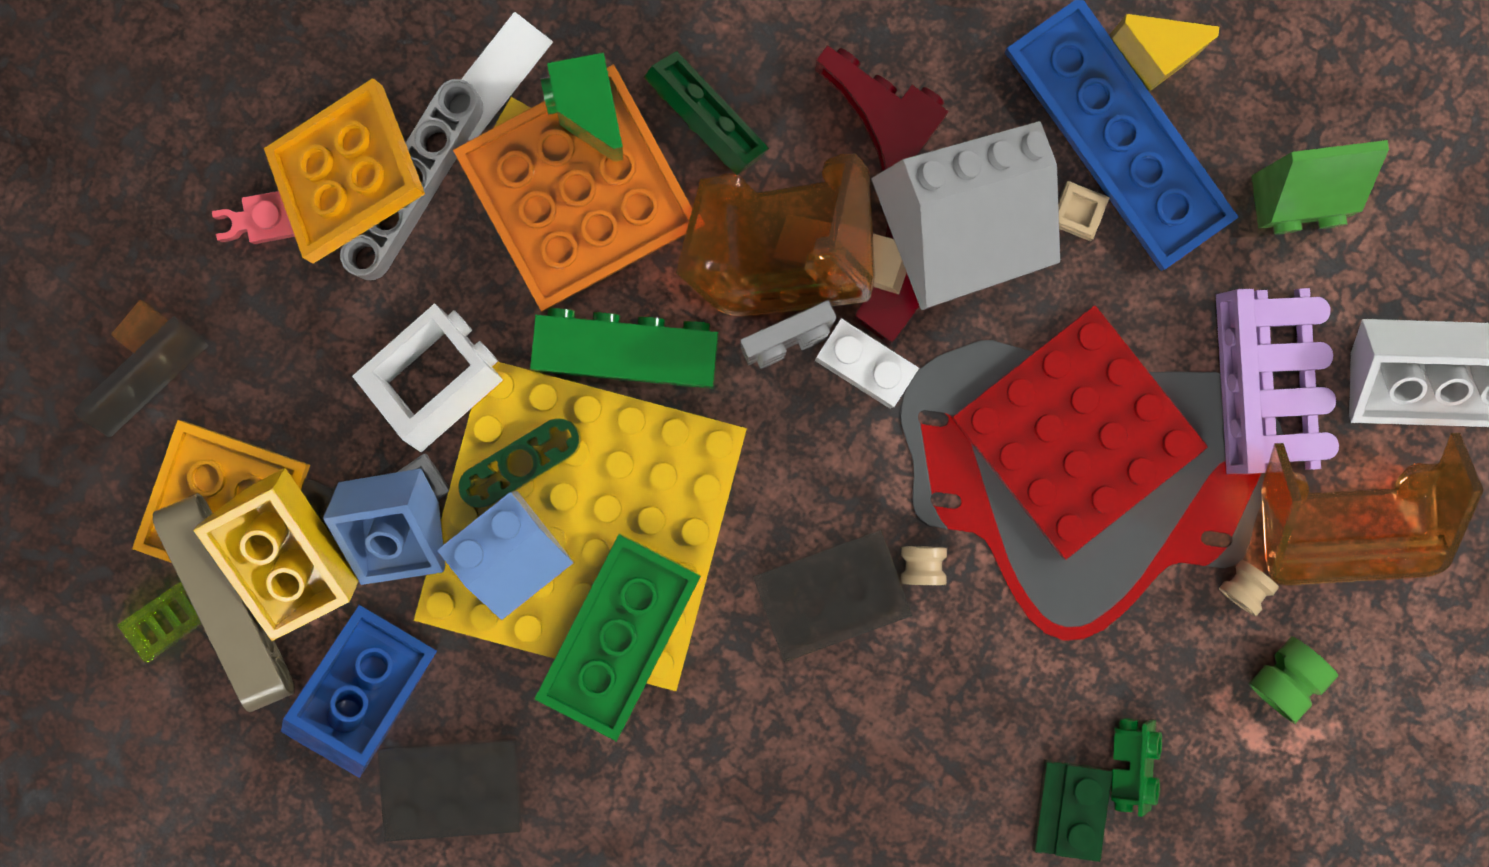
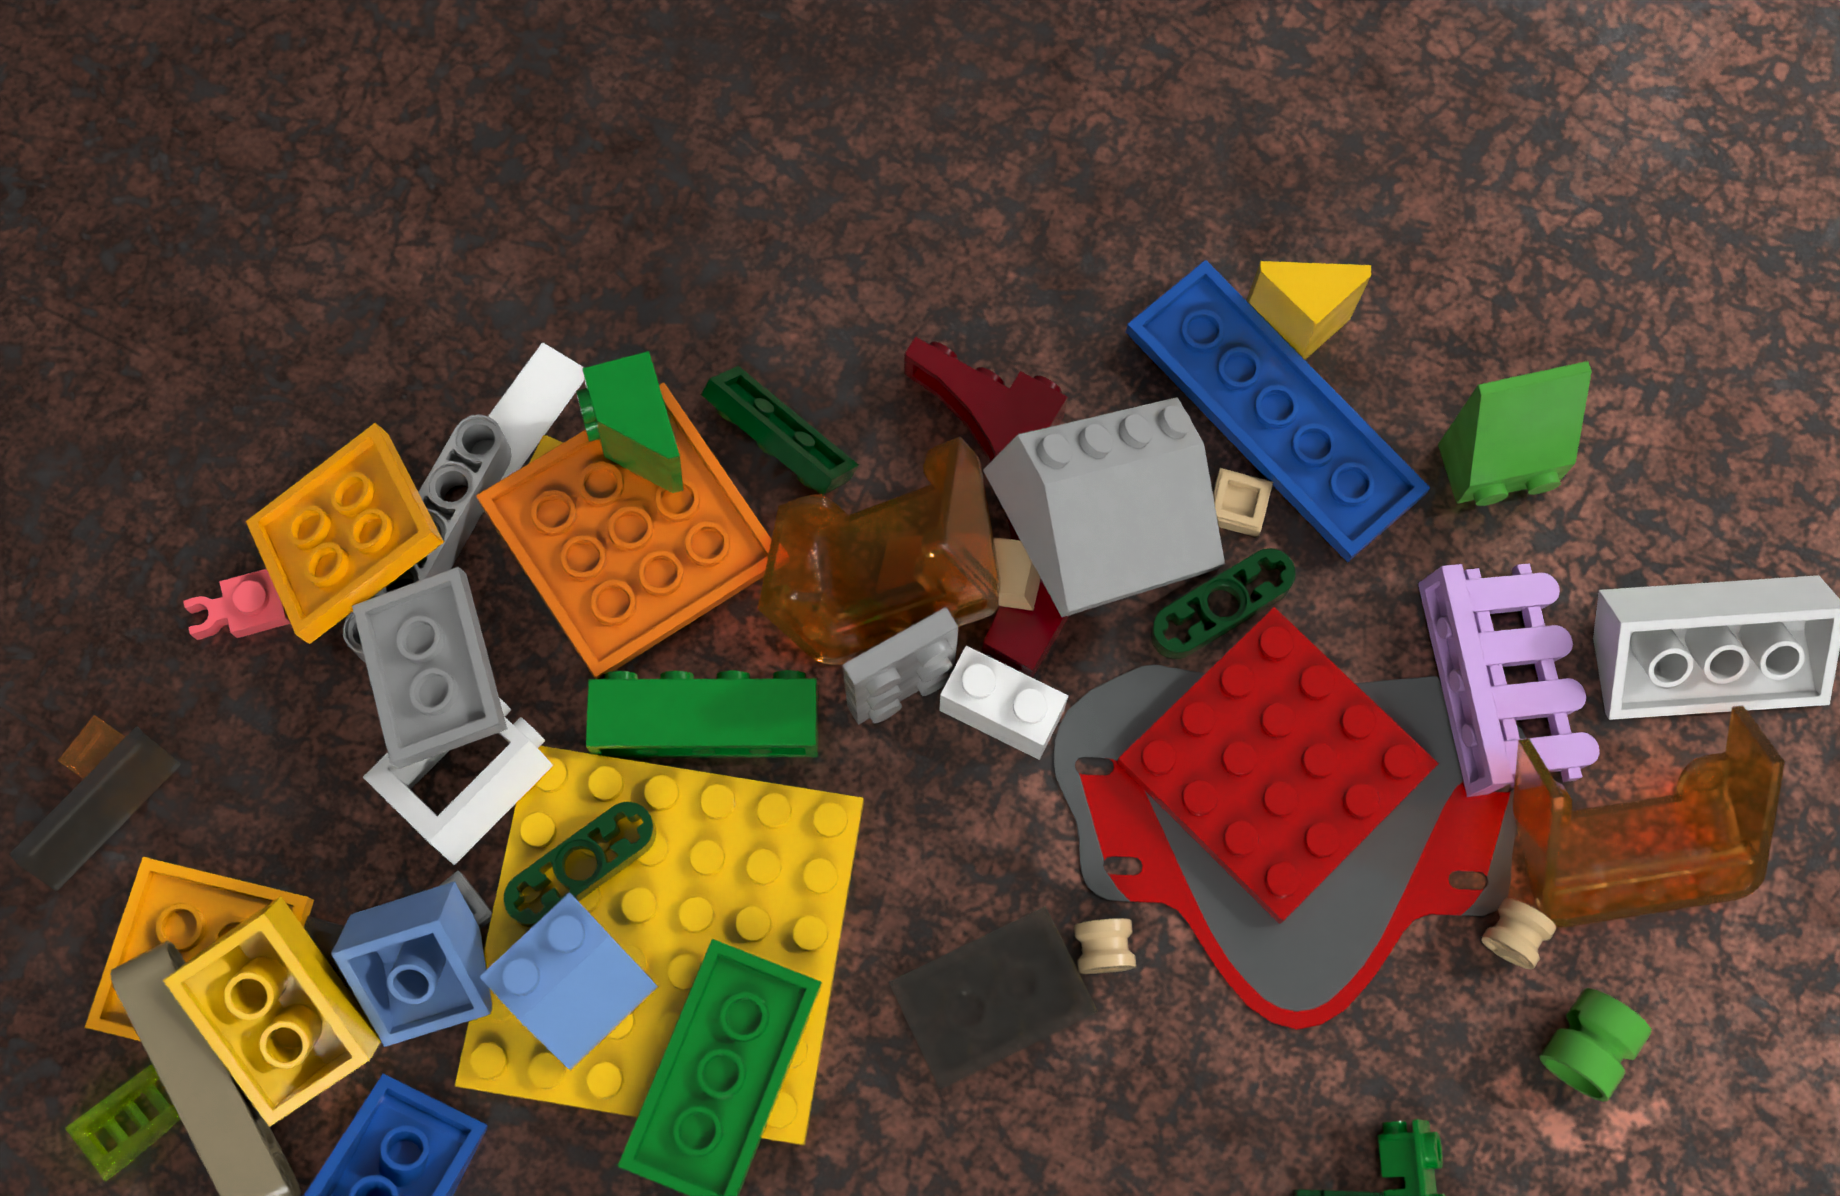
camera: 15 degrees left, 15 degrees down
none -> light grey plate [352,567,507,769]
none -> dark green beam [1151,548,1296,659]

